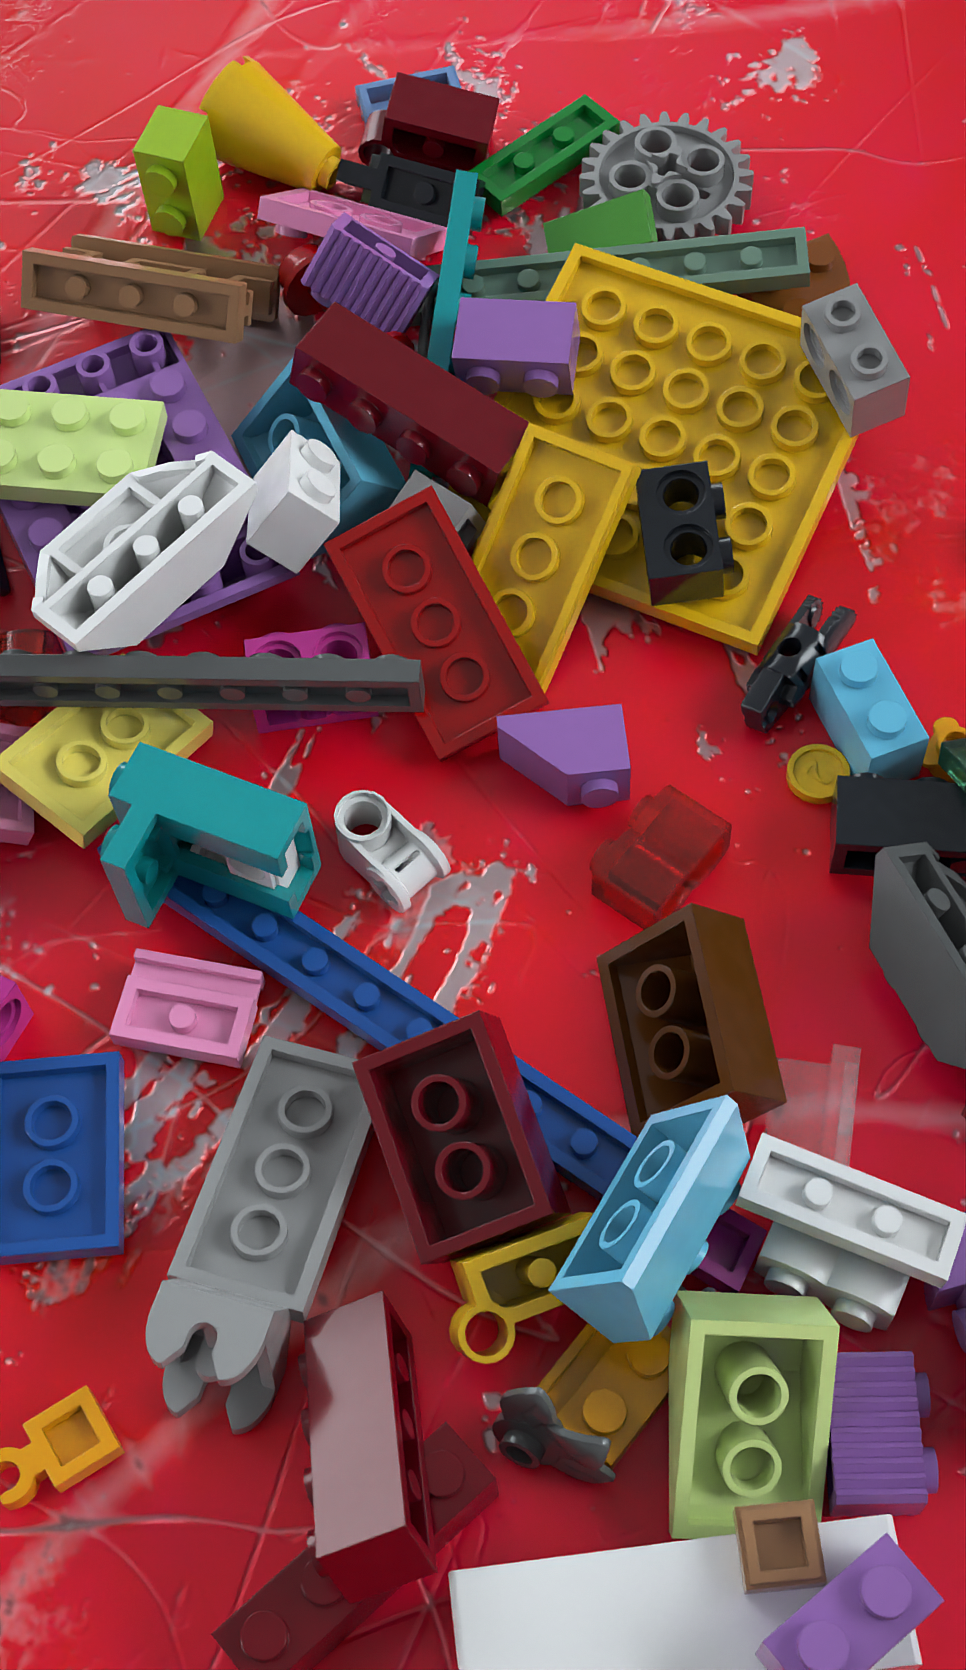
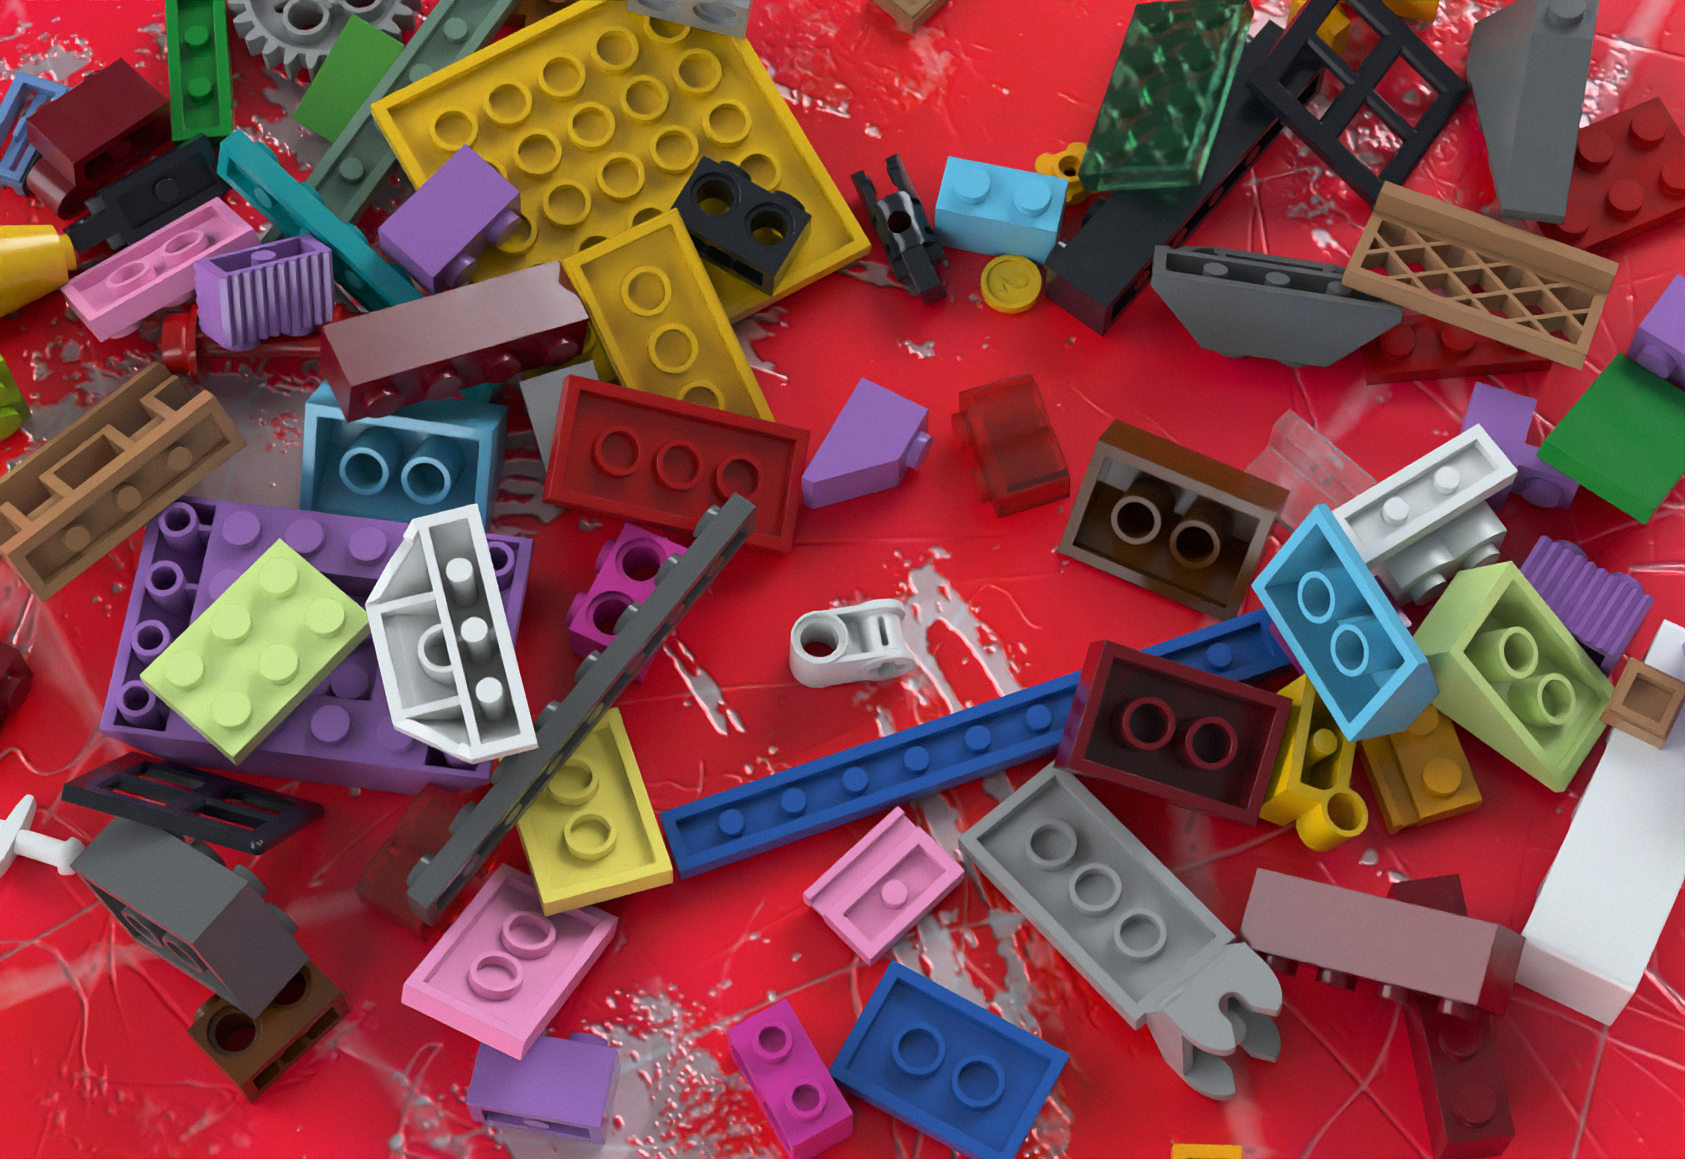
camera: 60 degrees left, 5 degrees up
teal brick [100,742,322,928] -> none
white brick [246,430,341,574] -> none
dark grey plate [492,1387,616,1484] -> none

